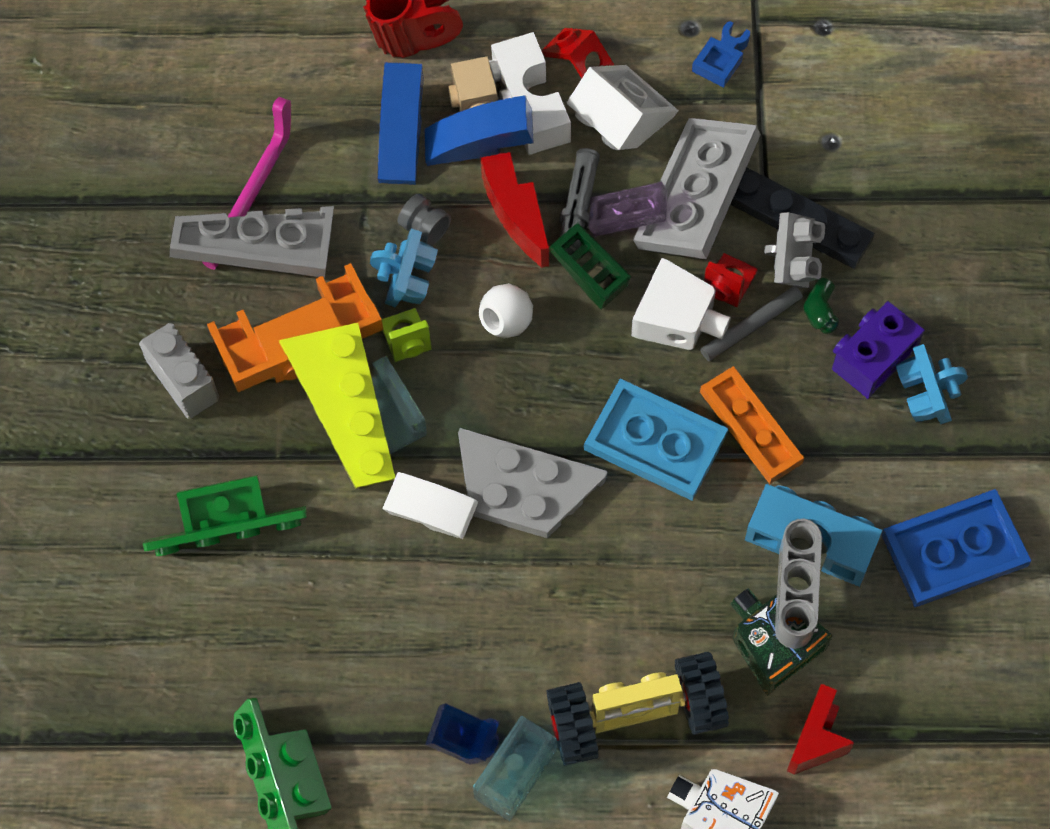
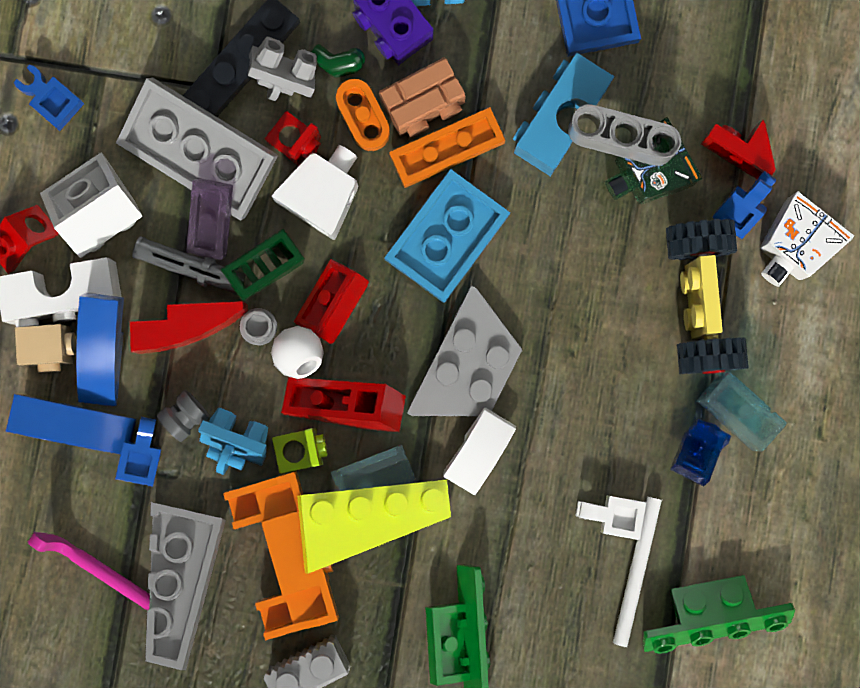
camera: 85 degrees left, 20 degrees up
dark grey bar [700,286,802,362] -> none
none -> blue plate [115,417,161,487]
none -> light grey plate [240,308,277,345]
none -> red slope [281,377,406,432]
none -> red slope [294,259,369,344]
none -> orange plate [336,79,390,151]
none -> nougat brick [379,57,466,137]
none -> white plate [575,495,646,540]
none -> white bar [613,496,662,647]
none -> blue plate [713,171,776,239]

